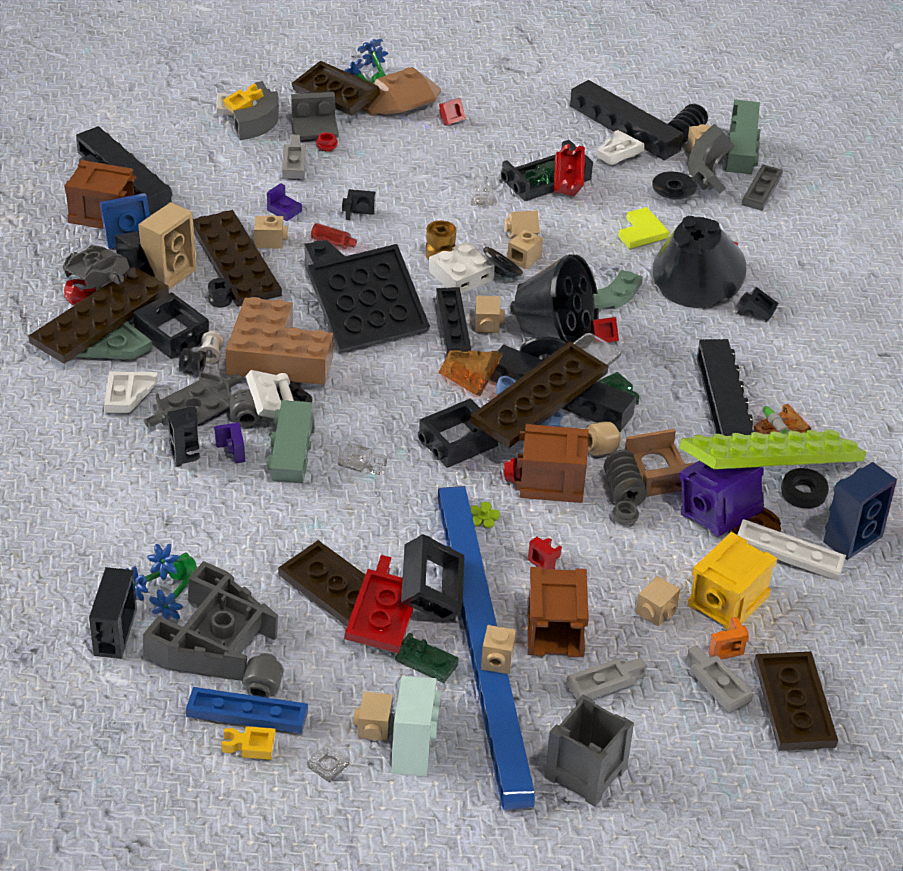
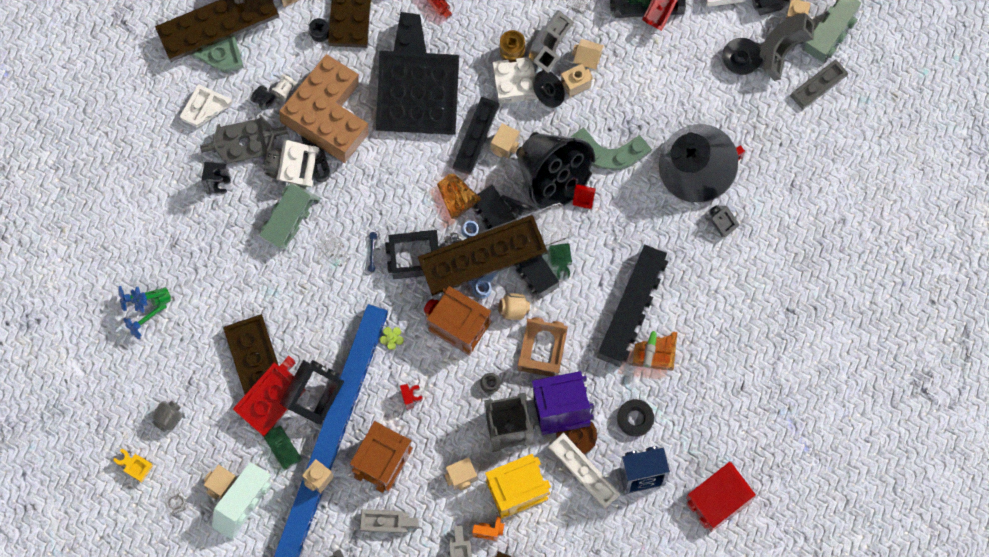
camera: 30 degrees right, 30 degrees up
black window [89,567,137,659] -> none
black window [133,292,209,359] -> none
dark grey wedge [143,561,278,681] -> none
blue plate [186,687,308,734] -> none
dark purple bracket [214,422,246,464] -> none
dark grey piece [603,450,647,506] -> none
neon yellow tile [618,207,669,249] -> none
lime plate [679,429,867,469] -> none
none -> dark blue hinge [368,232,377,272]
none -> dark grey container [484,392,534,452]
none -> dark grey arch [529,10,574,73]

